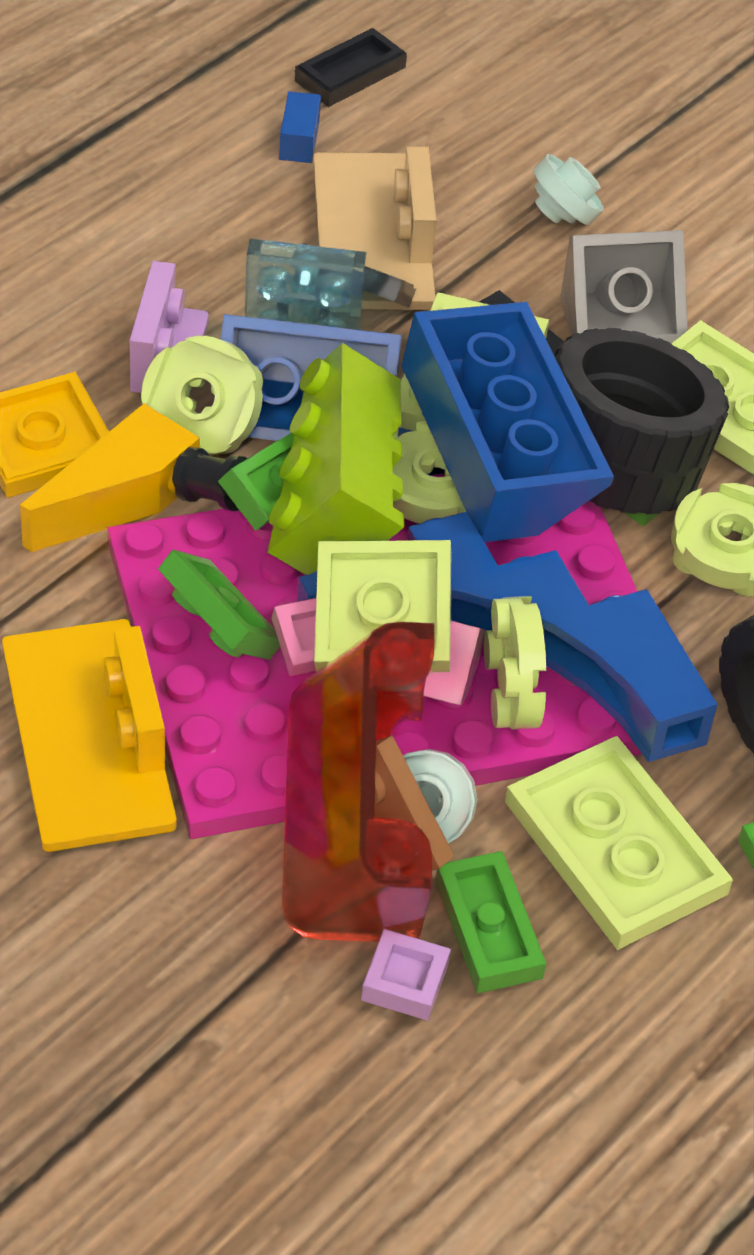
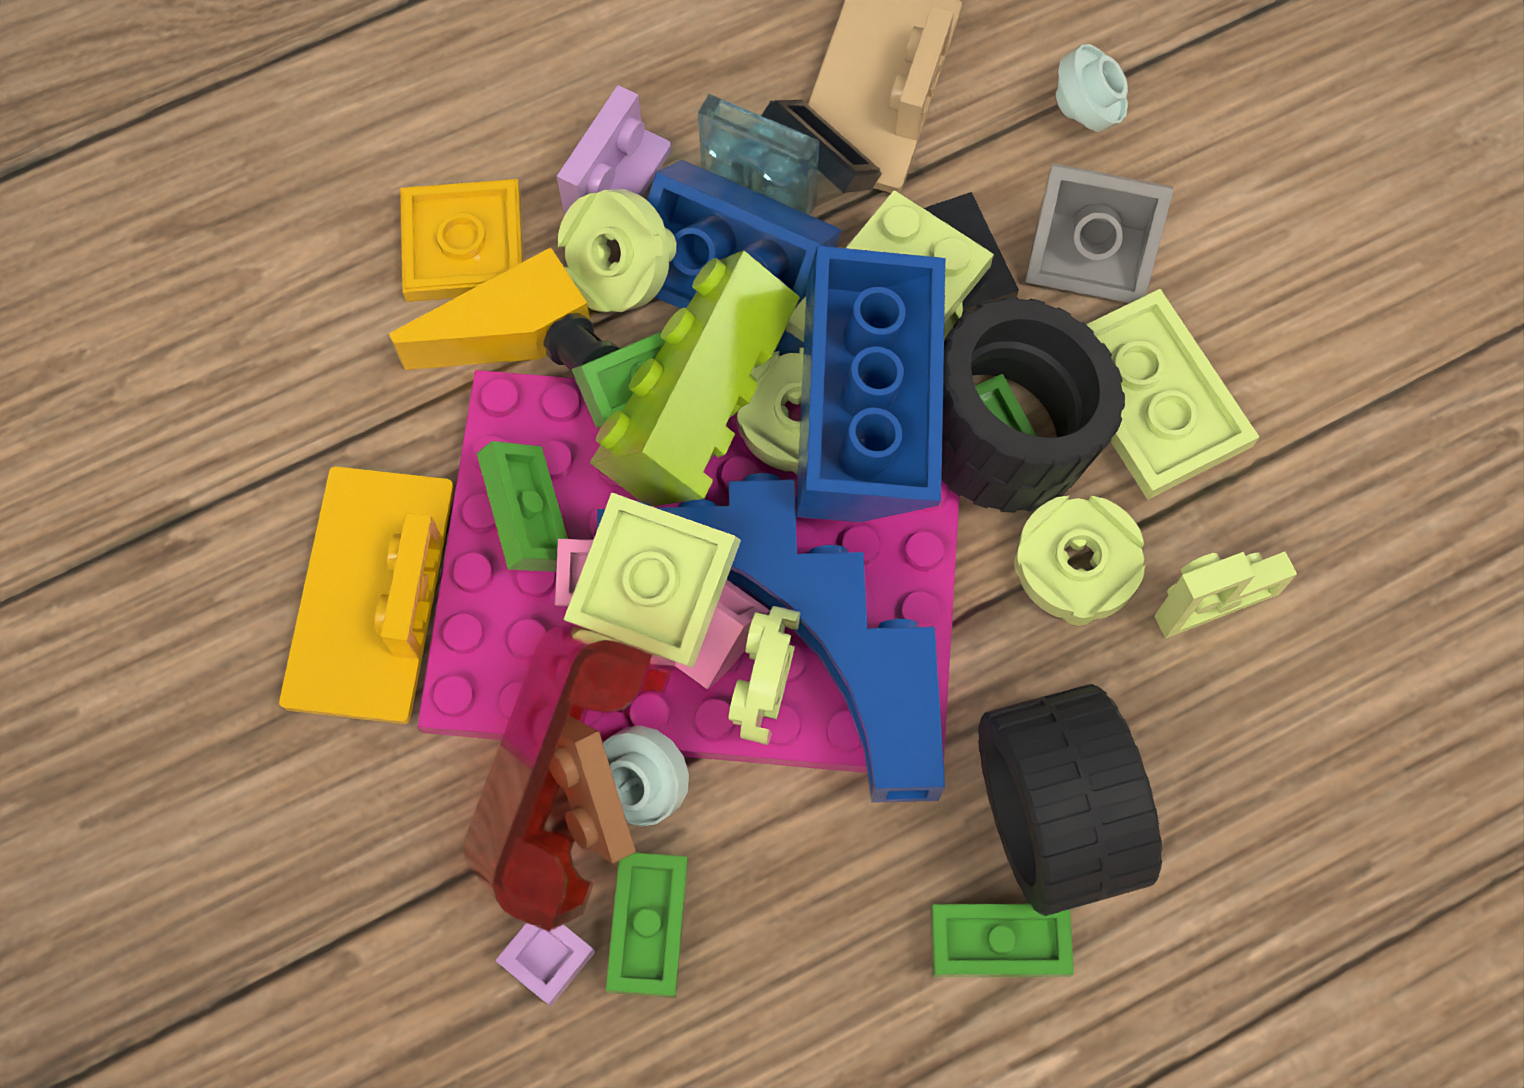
camera: 25 degrees right, 20 degrees up
yellowish green plate [505,736,733,950] -> none

